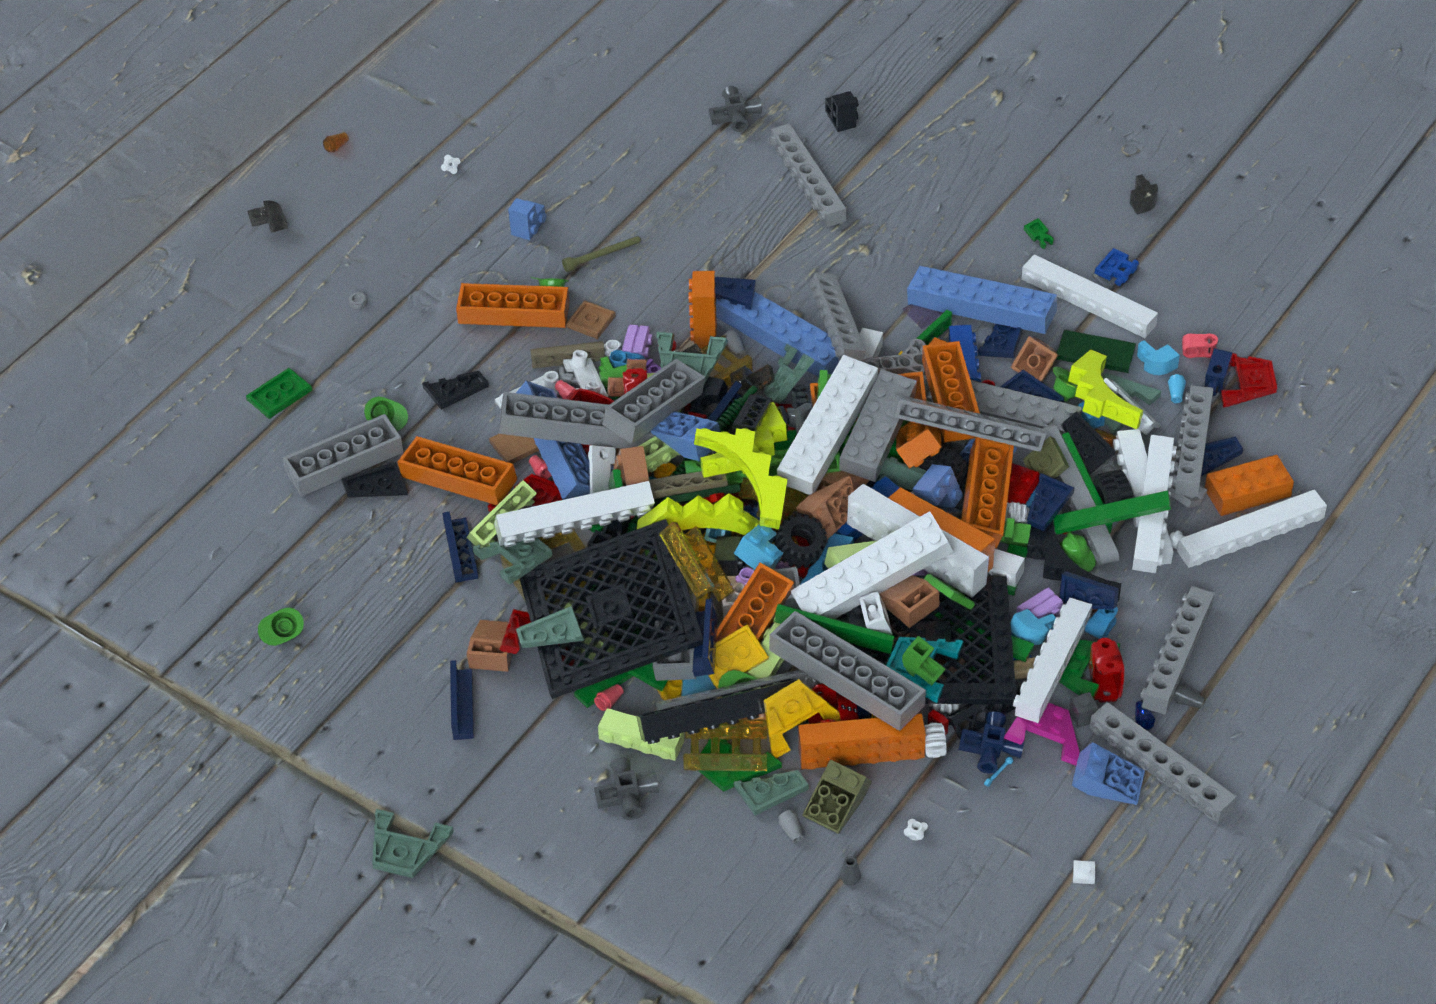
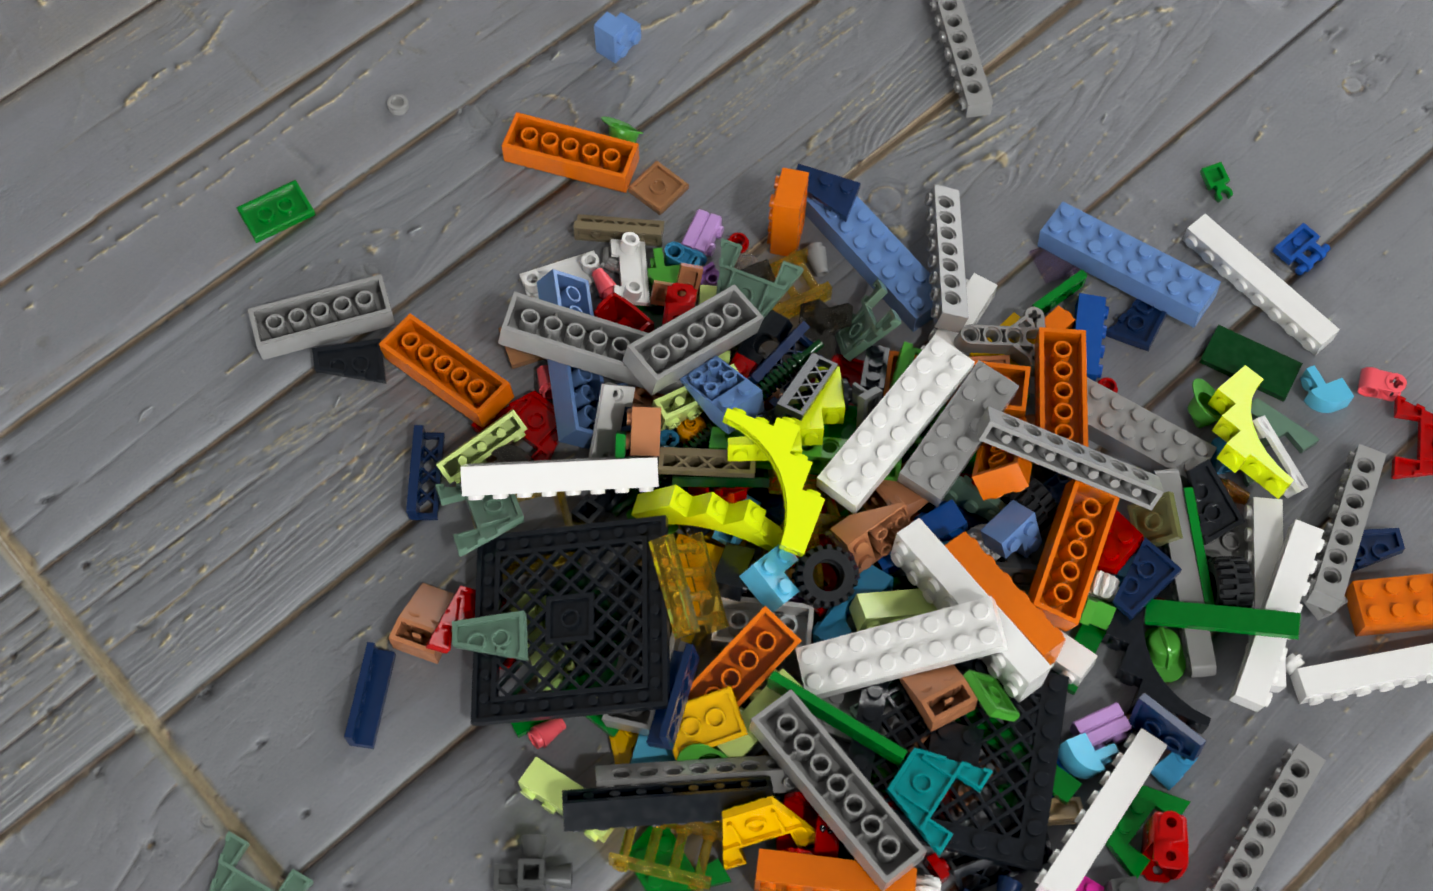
camera: 10 degrees right, 15 degrees up
bright green piece [258,608,304,646] -> none
bright green piece [364,396,408,431] -> none
black wing [422,371,489,410] -> none
olive piece [562,236,641,272] -> none
white plate [604,340,622,357] -> none
lavender plate [735,567,754,586] -> none
white brick [859,591,893,635] -> none
bright green brick [902,636,945,686] -> none
dark blue wing [1000,369,1064,403] -> none
nougat slope [1010,336,1058,382] -> none
clear smoke brick [1129,174,1158,214] -> none
medium azure cone [1168,374,1186,403] -> none
dark blue torso [1205,348,1232,396] -> none

